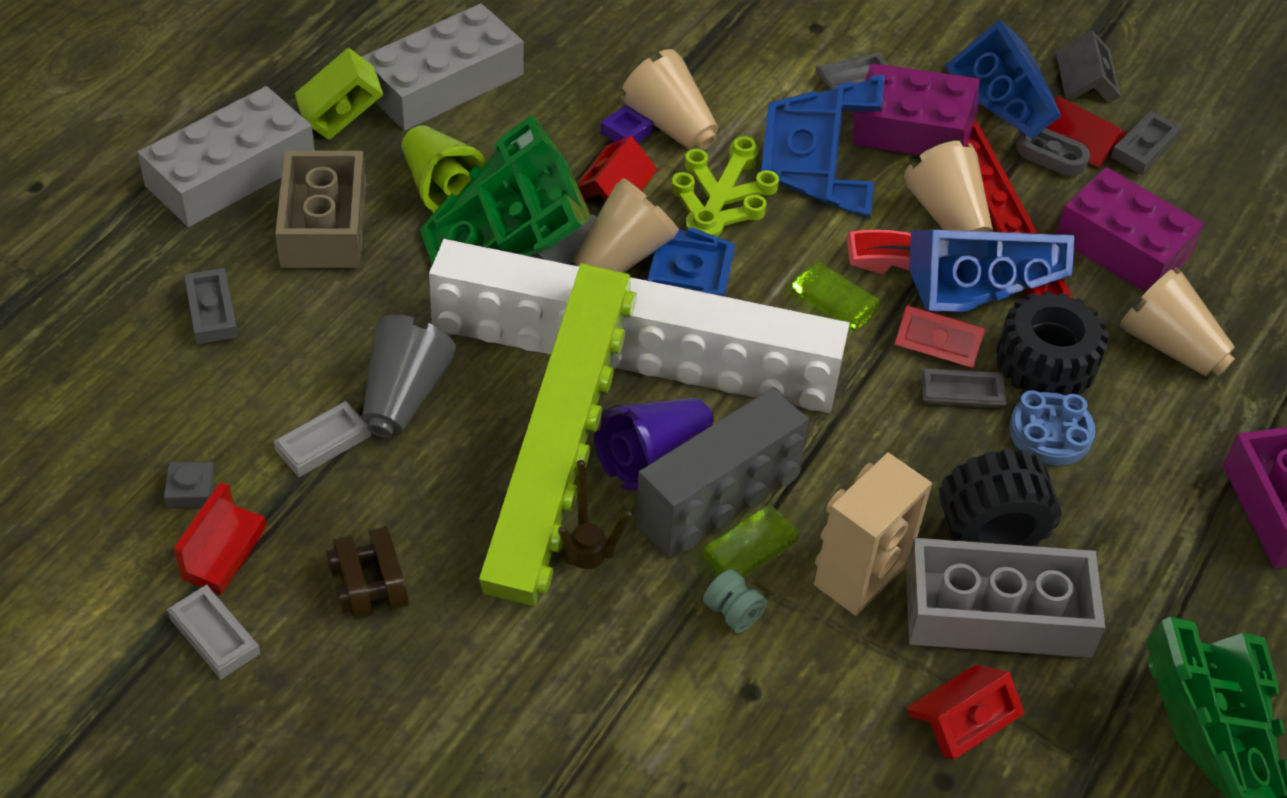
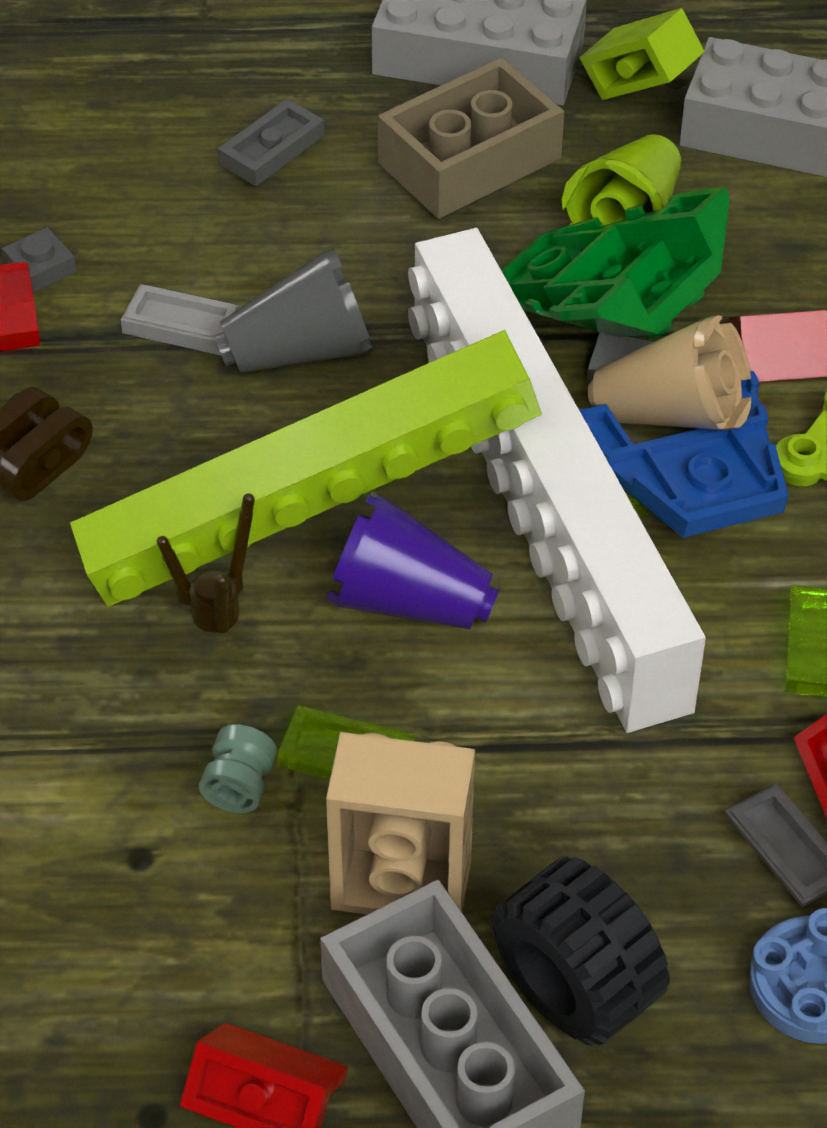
camera: 60 degrees right, 0 degrees up
dark grey brick [635,387,809,559] -> none

